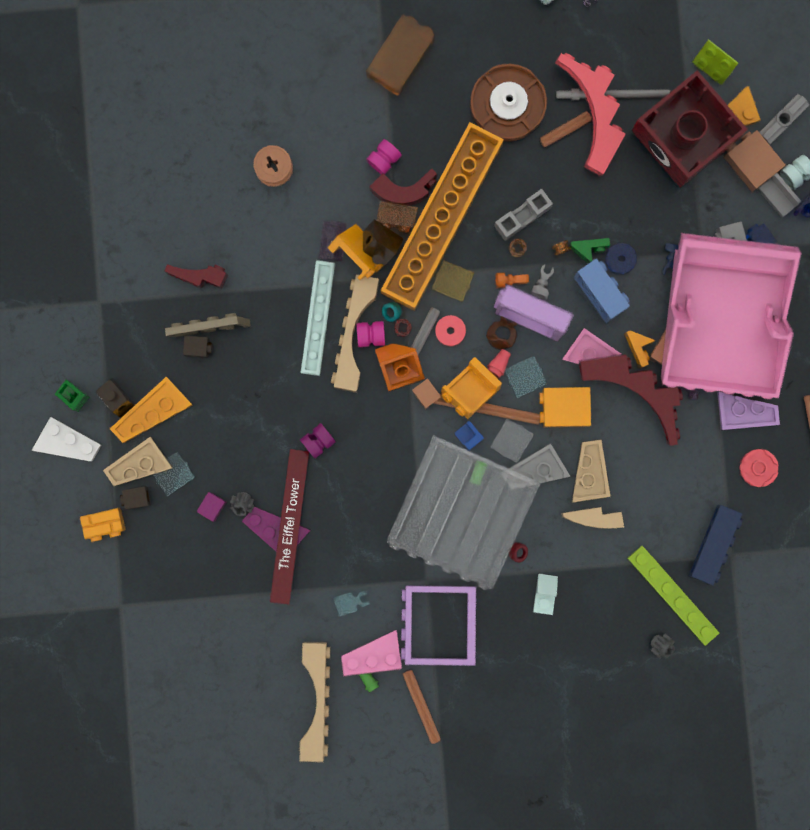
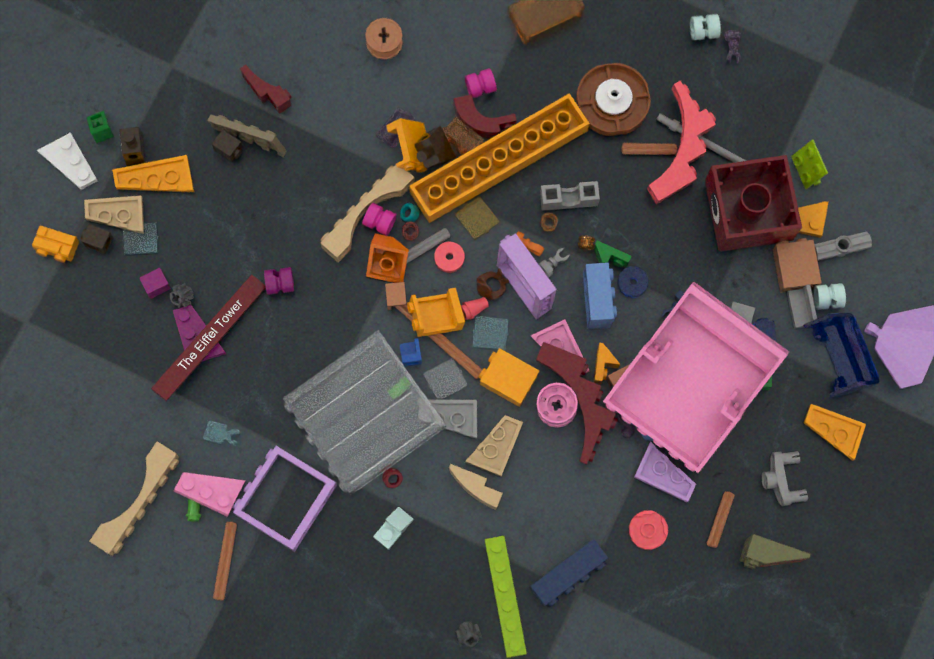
camera: 25 degrees right, 10 degrees down
light aqua tile [301,260,335,376] -> none
none -> bright pink wheel [536,382,578,428]

